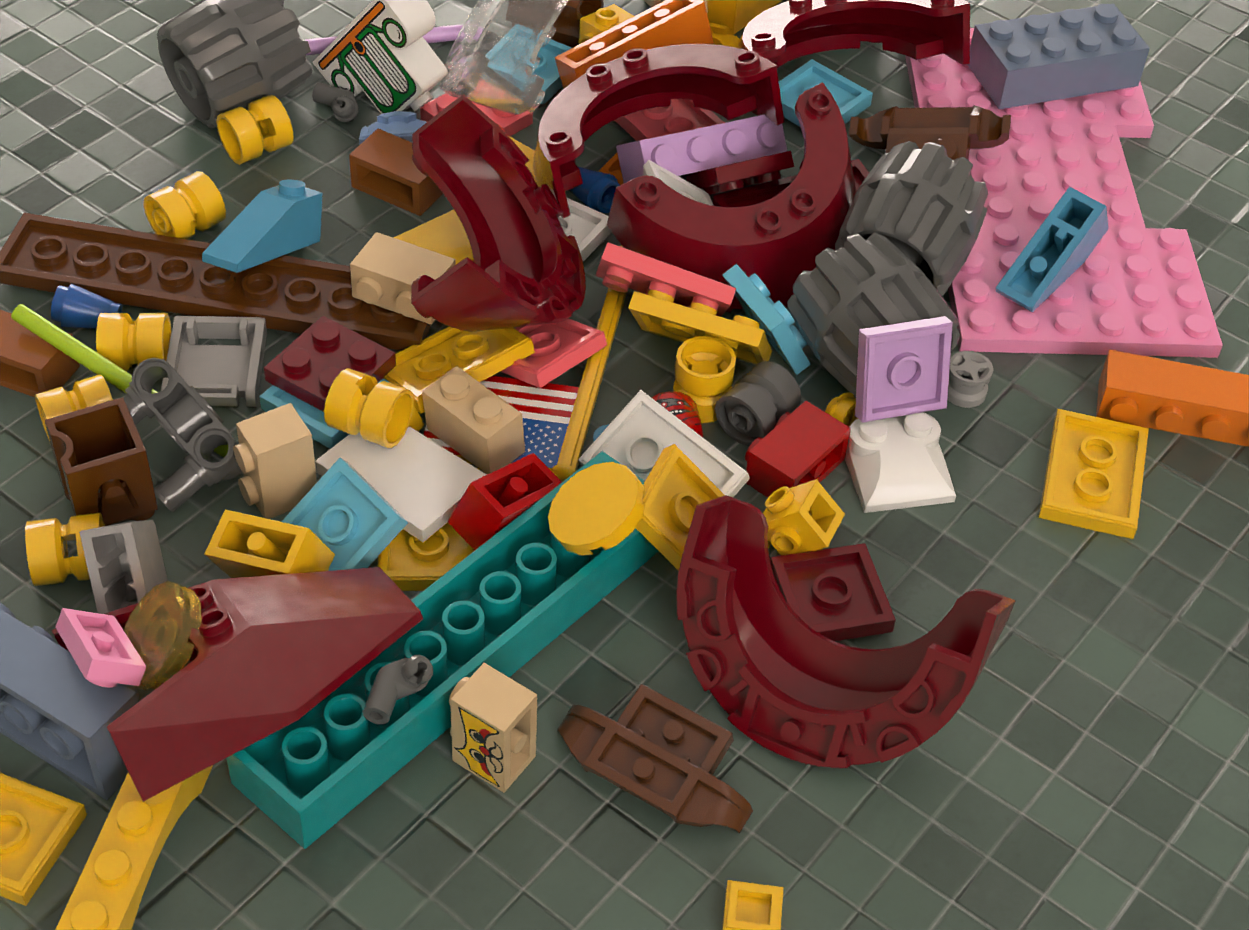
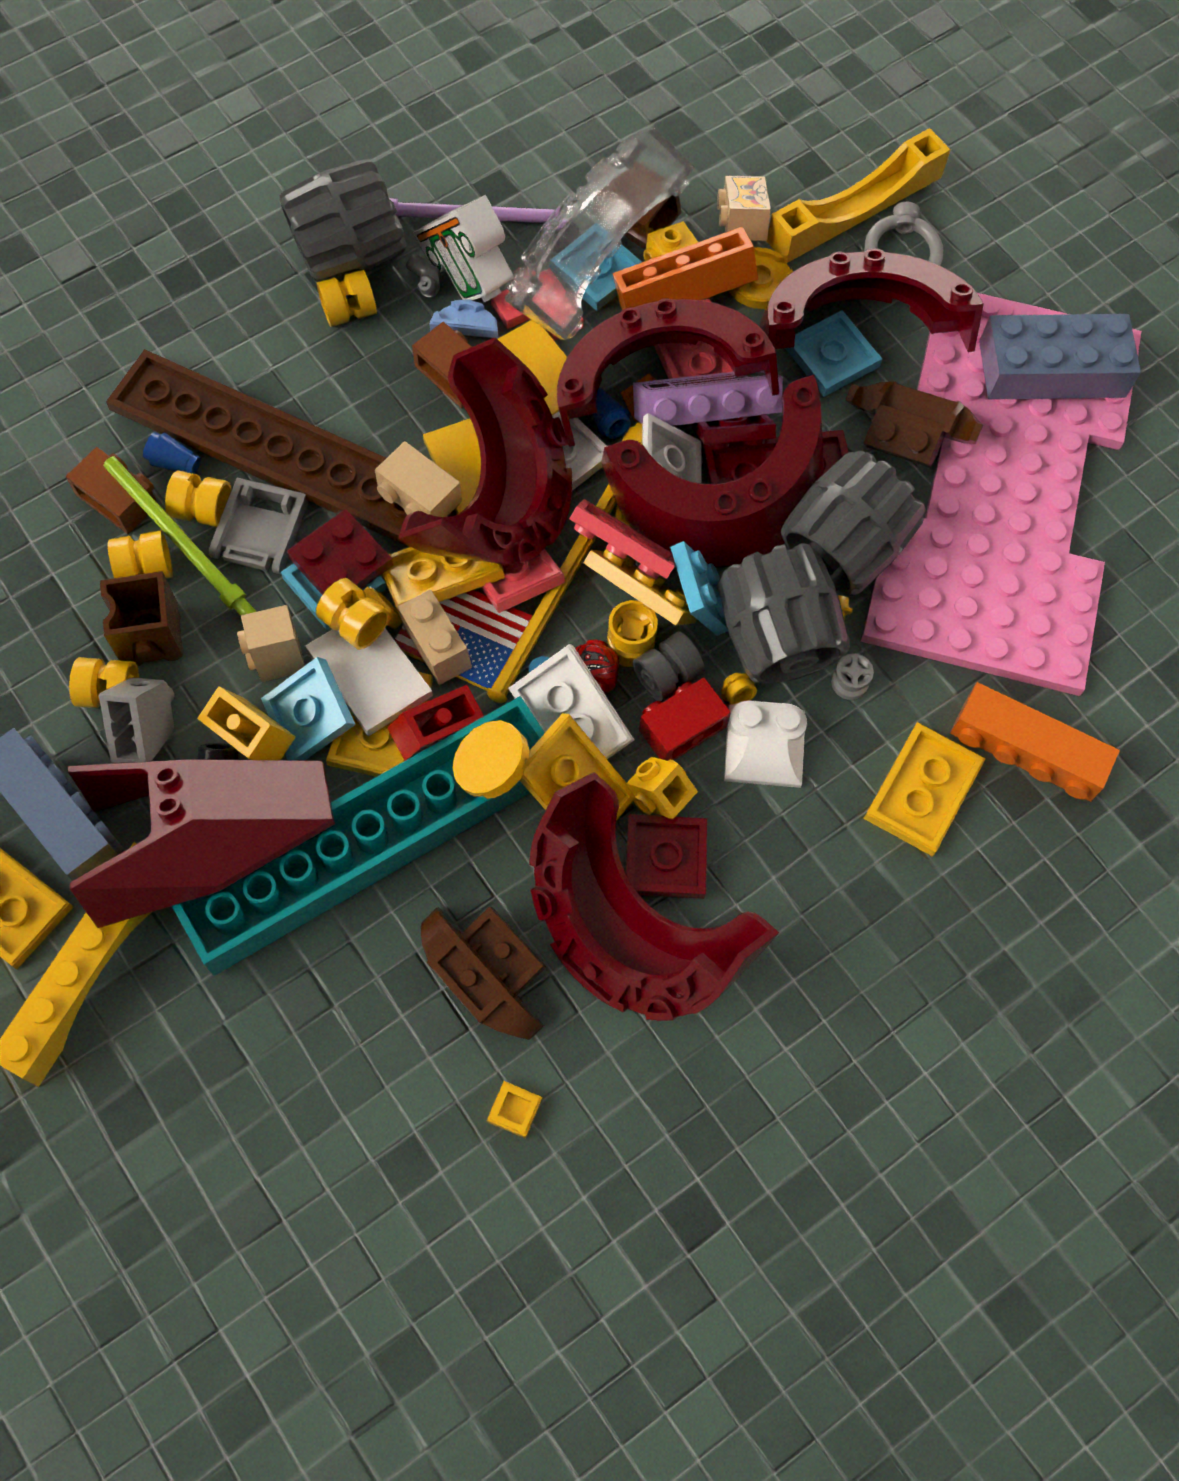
camera: 15 degrees right, 20 degrees up
bright pink plate [55,608,146,688] -> none
dark grey piece [123,358,242,512] -> none
clear yellow tile [123,581,202,691] -> none
yellow wheel [144,171,226,239] -> none
dark azure slope [202,179,323,273] -> none
dark grey arm [363,655,433,724] -> none
tan brick [449,663,537,793] -> none
lavender tile [855,316,953,422] -> none
dark azure slope [995,186,1109,312] -> none

